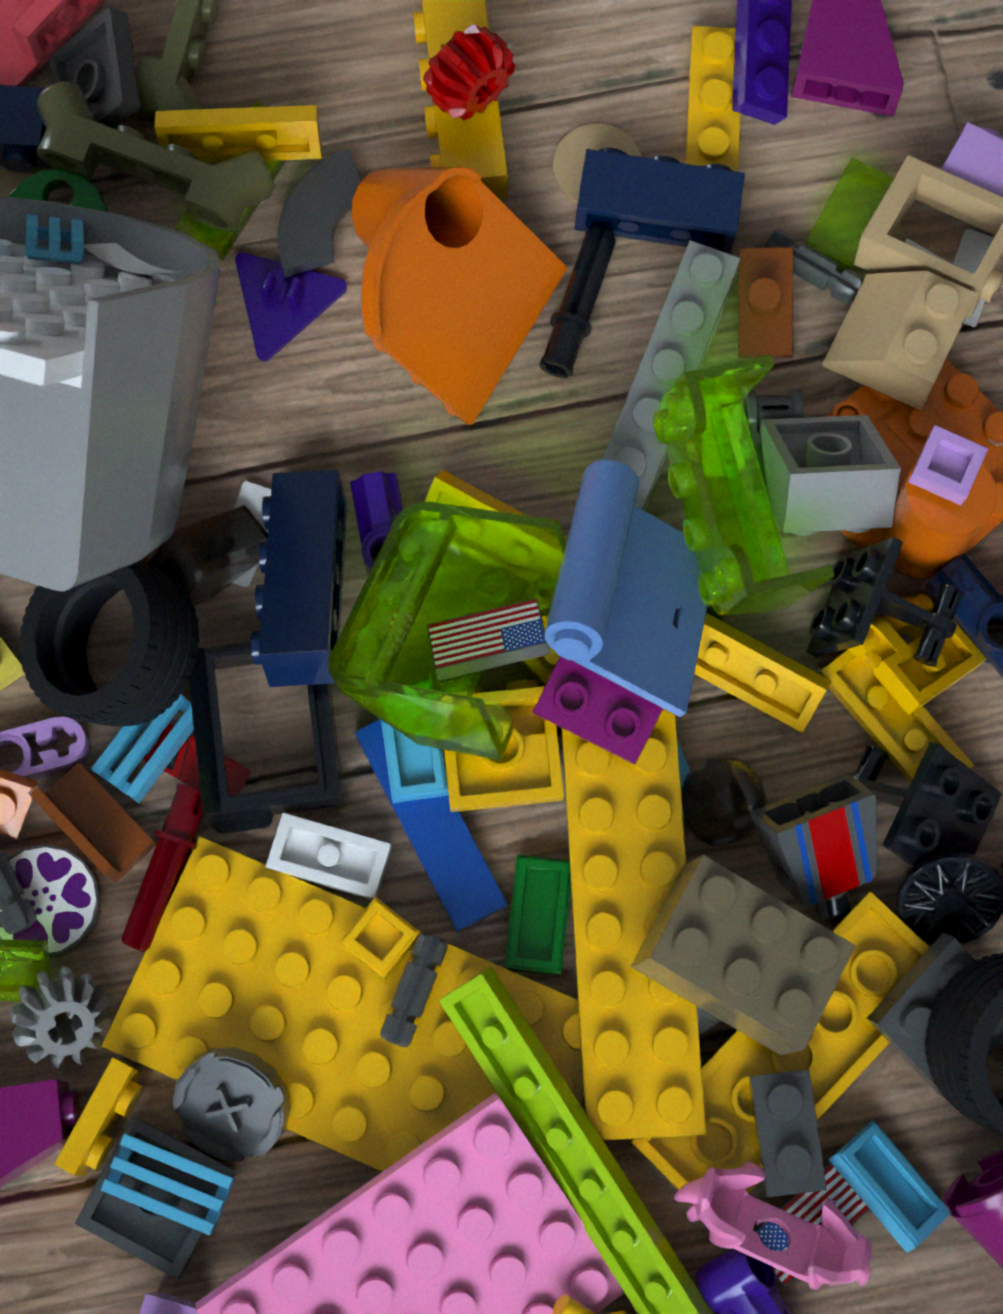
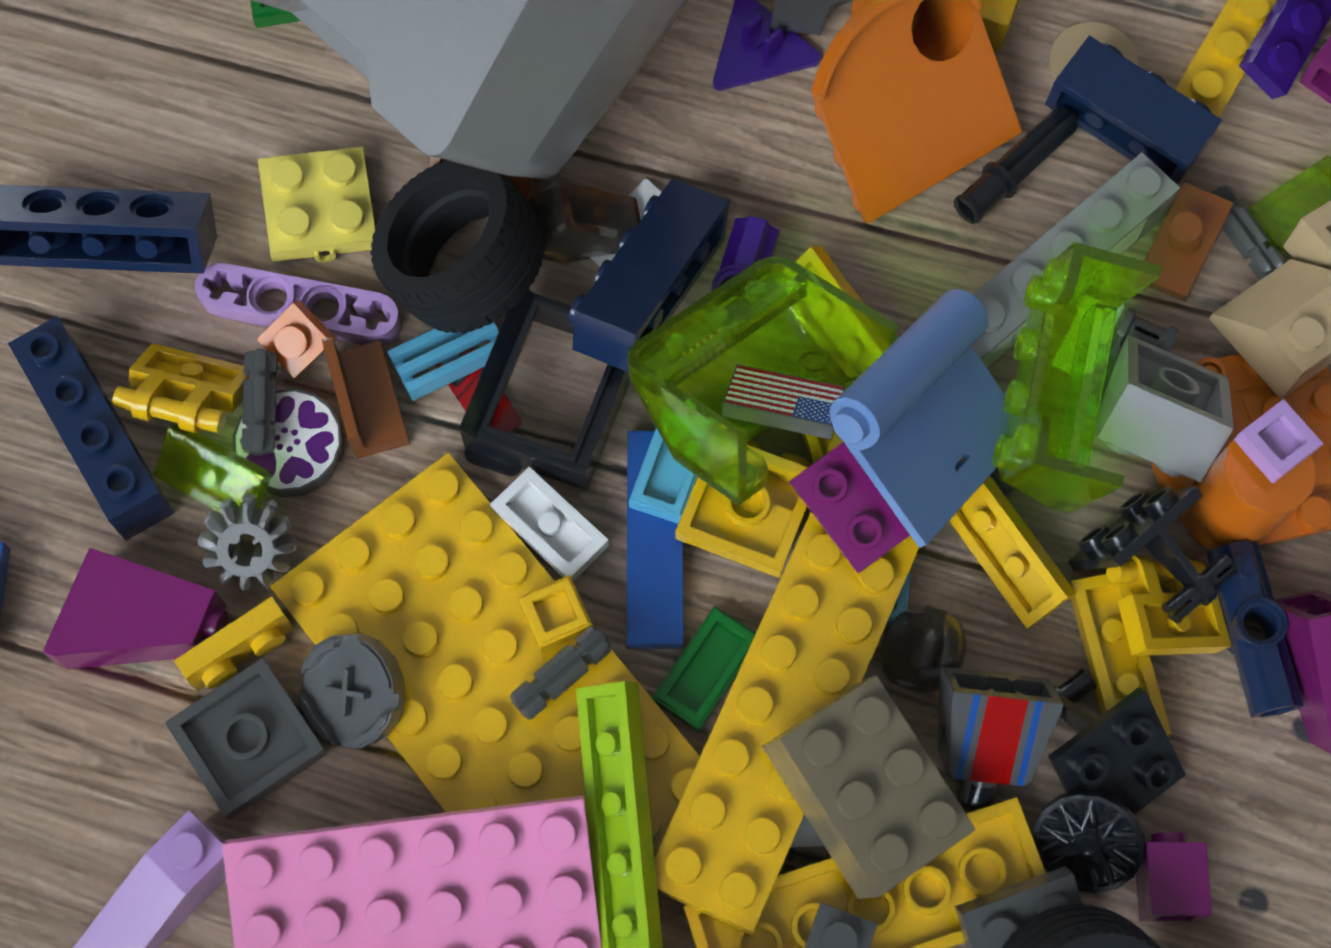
camera: 25 degrees right, 5 degrees down
medium azure tile [101,1134,236,1236] -> none
dark red axle [121,783,203,952] -> none

